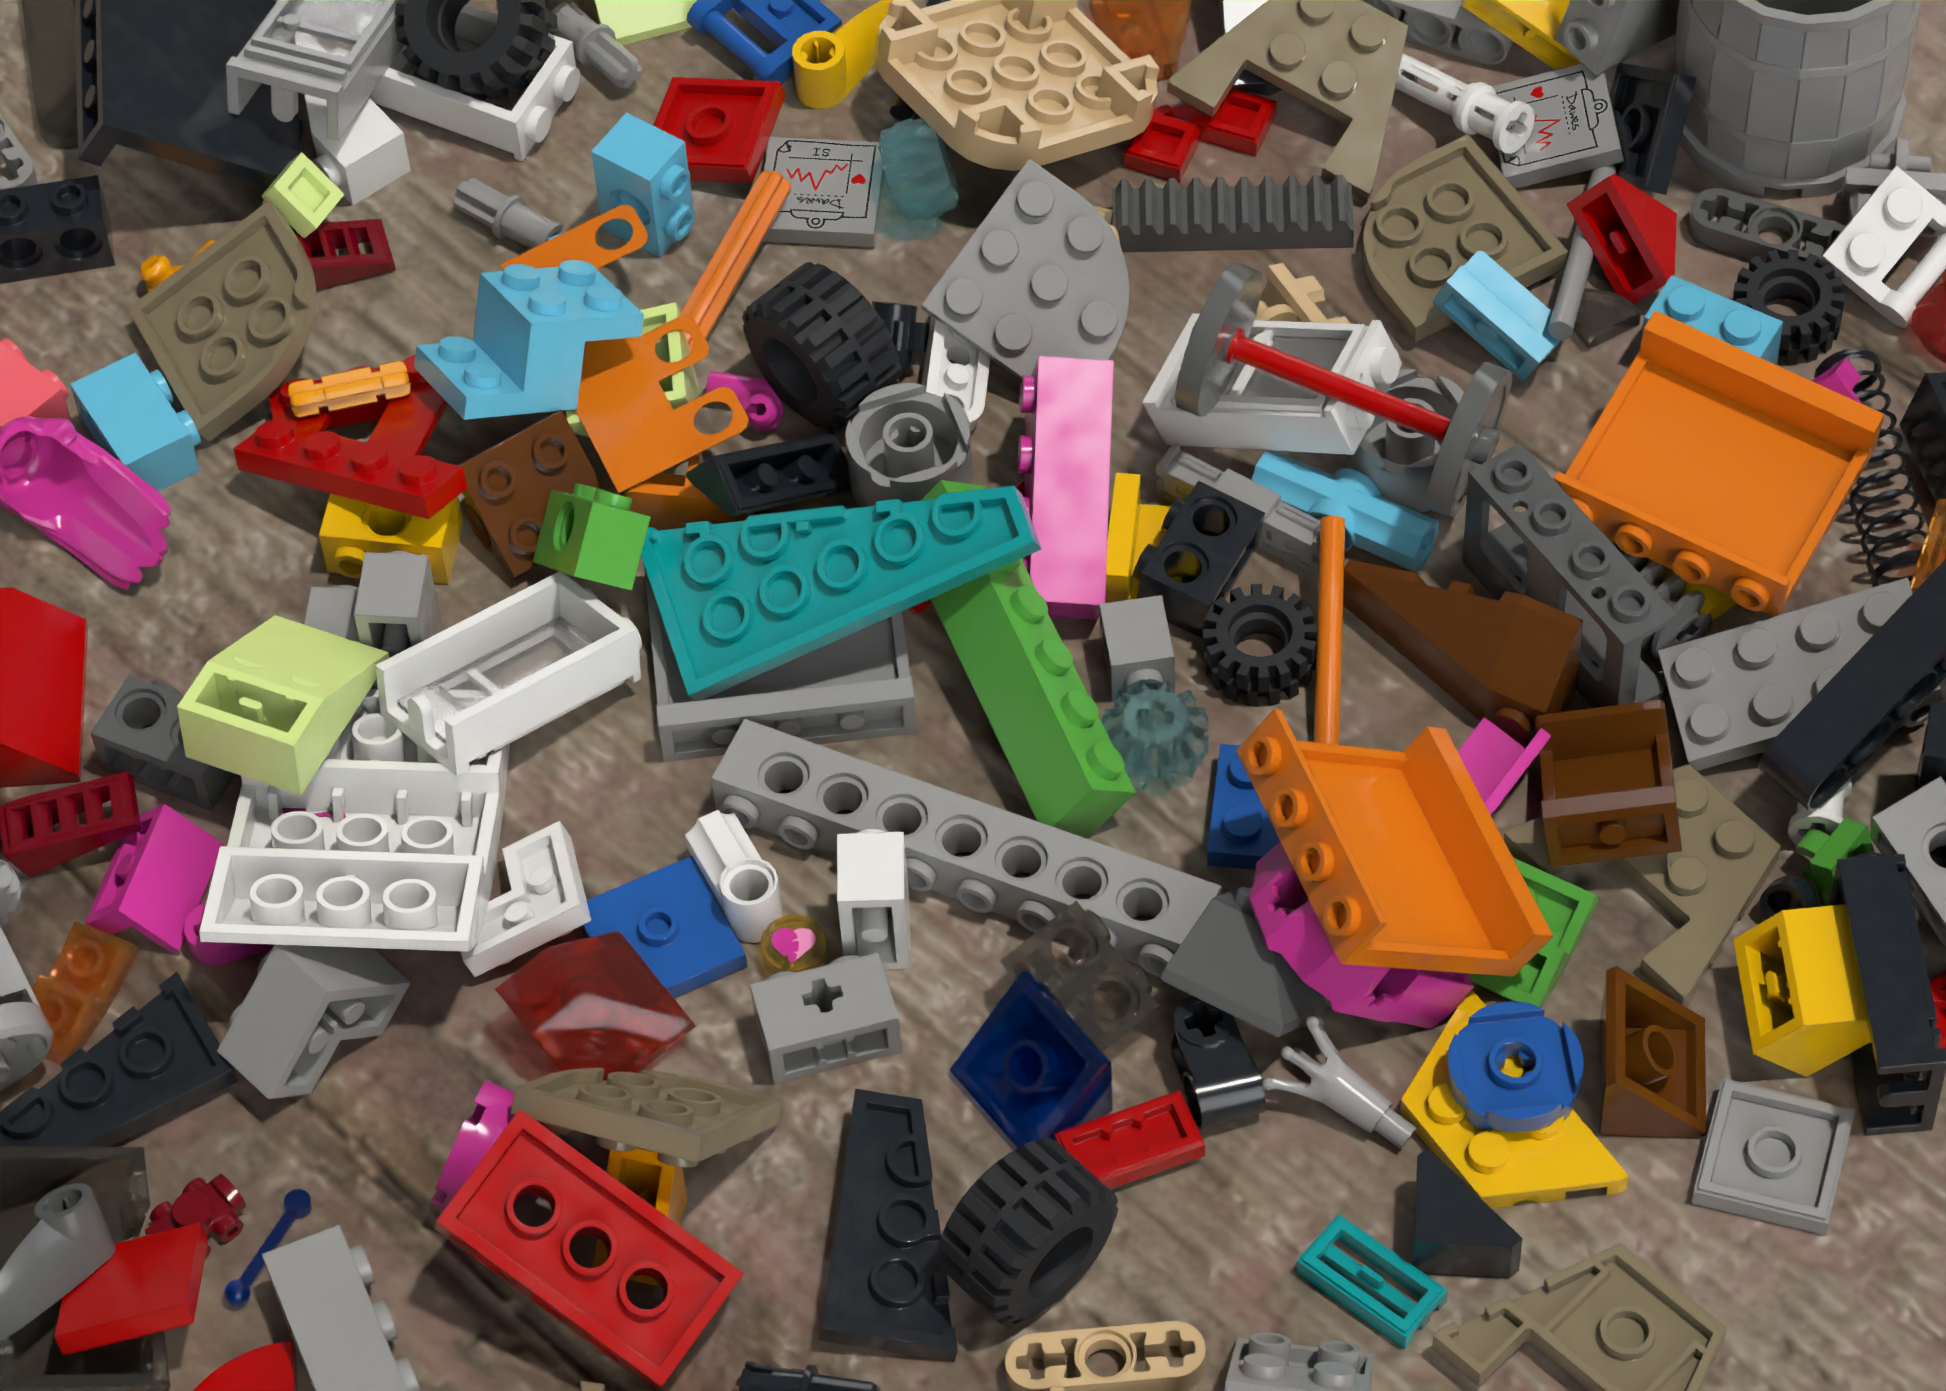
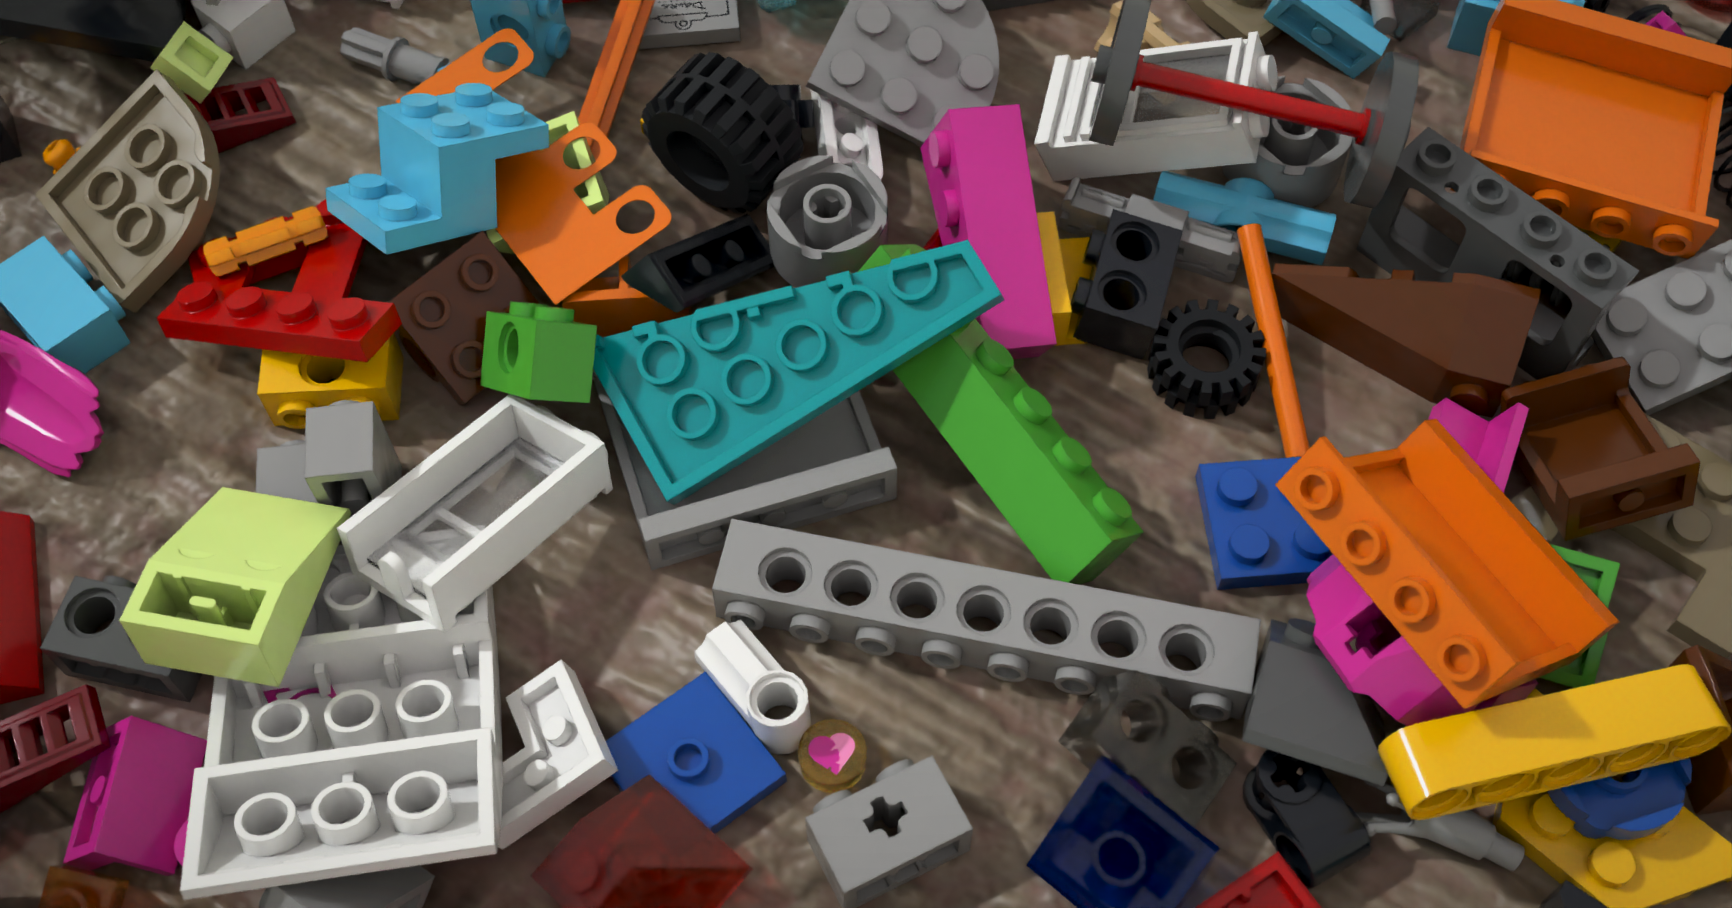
camera: 15 degrees left, 5 degrees up
dark pink arm [706,371,783,431] -> none
white brick [837,829,910,970] -> none
light grey brick [1099,595,1175,702] -> none
clear light blue gear [1101,679,1209,790] -> none
none -> yellow beam [1377,664,1732,820]

